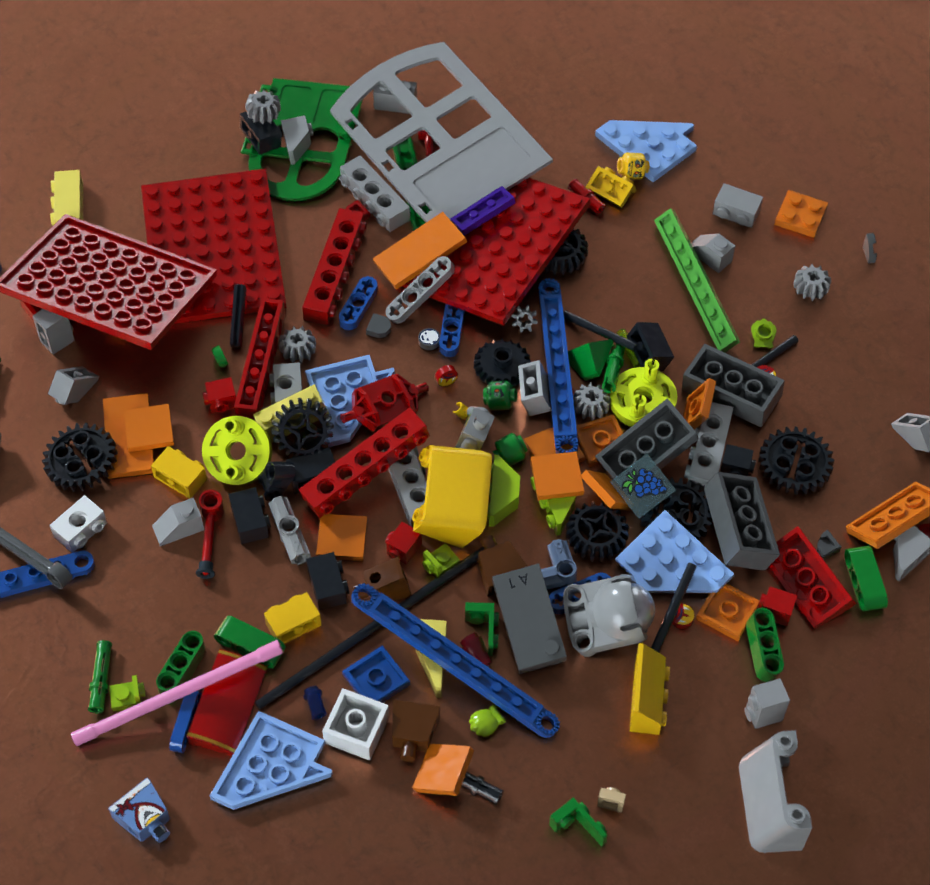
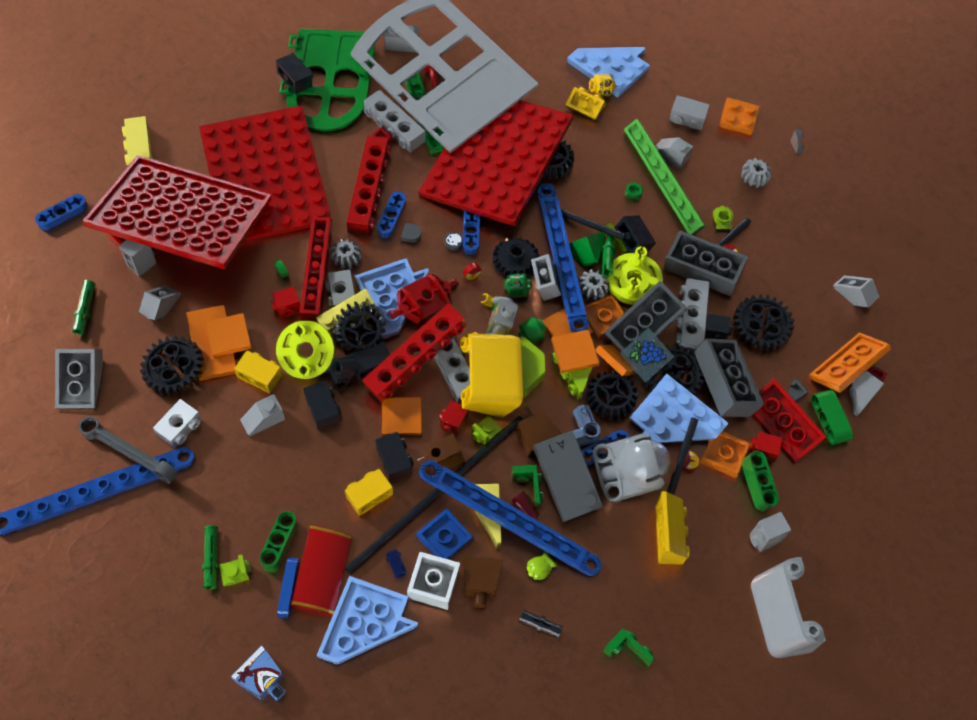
camera: 10 degrees left, 5 degrees up
bright pink piece [71,640,283,746] -> none
red piece [196,489,224,579] -> none
green beam [213,616,286,669] -> none
black axle [230,284,246,348] -> none
light grey gear [245,90,281,125] -> none
light grey piece [268,496,311,565] -> none
light grey slope [281,115,314,165] -> none
orange tile [373,212,467,290] -> none
light grey beam [386,256,455,324] -> none
orange tile [413,743,474,796] -> none
dark purple plate [450,186,515,236] -> none
light grey gear [511,305,538,332] -> none
red pin [568,178,606,215] -> none
tan plate [597,787,626,813] -> none
orange tile [683,378,716,430] -> none
none -> green tile [625,182,643,200]

